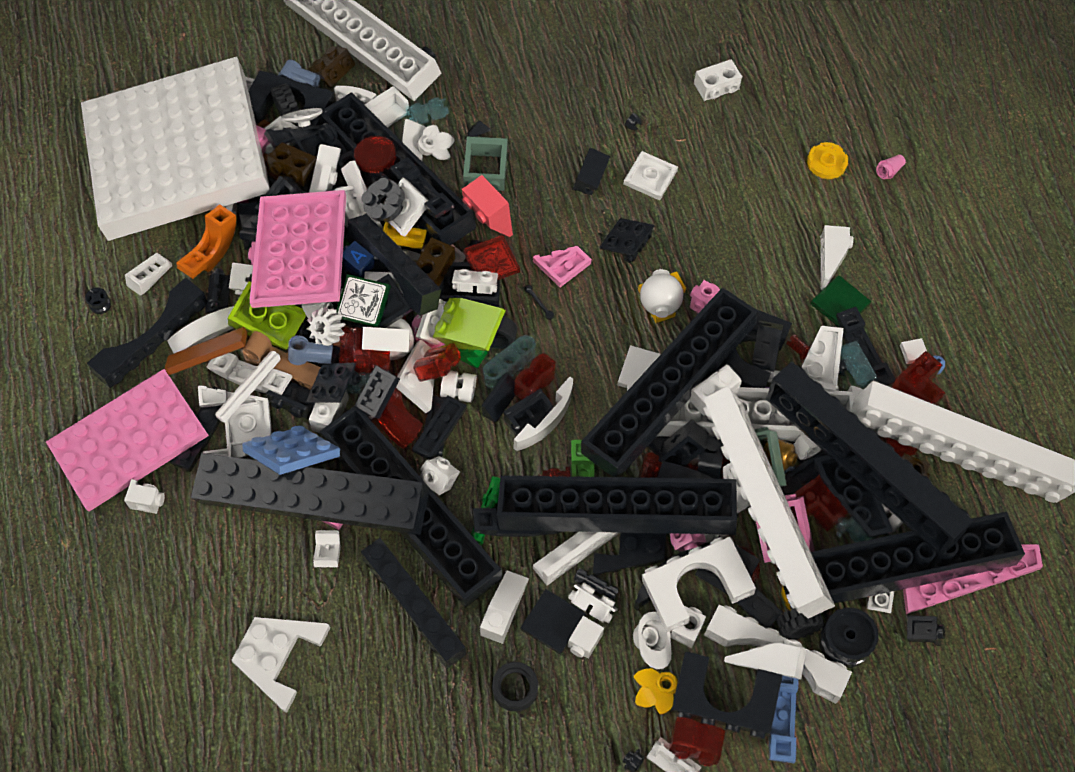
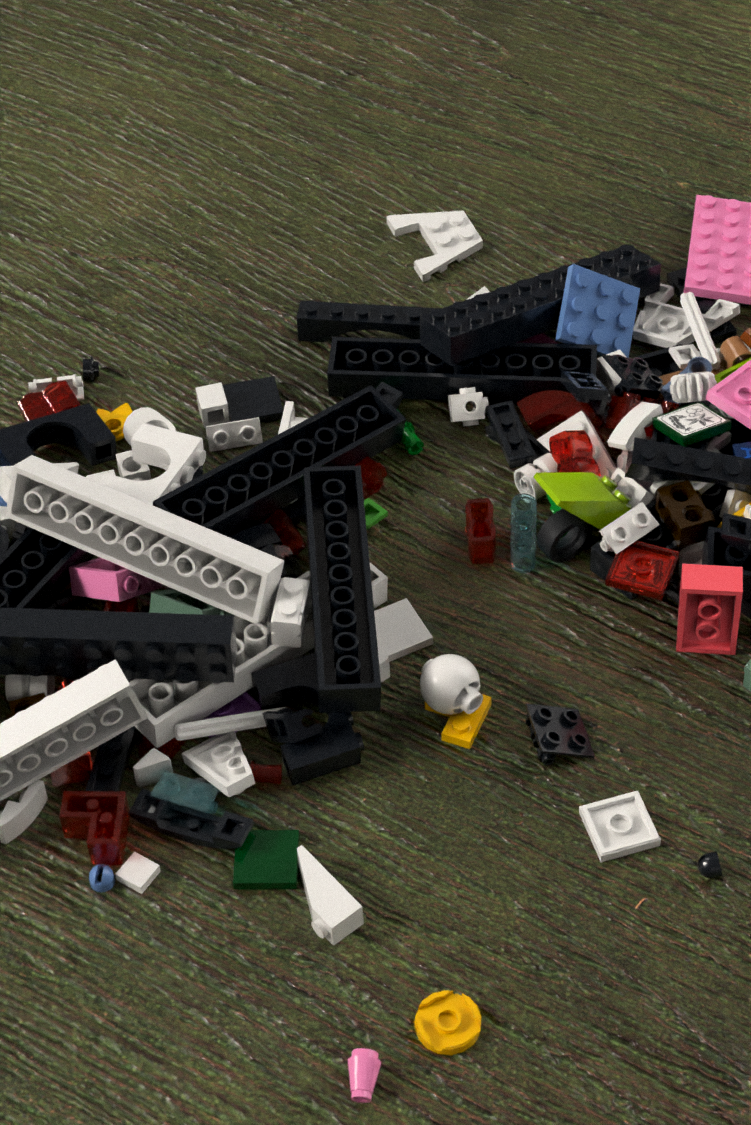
camera: 140 degrees right, 15 degrees down
white brick [124,479,165,514] -> none
white slope [480,570,529,644] -> none
black slope [482,372,519,422] -> none
black tyre [492,662,538,712] -> none
black hinge [504,388,553,436] -> none
white slope [514,377,573,451] -> none
black hinge [524,285,554,320] -> none
bright pink wing [533,246,592,288] -> none
black hinge [572,148,610,195] -> none
black axle [574,568,619,600] -> none
bright pink brick [690,280,720,313] -> none
white brick [694,59,742,101] -> none

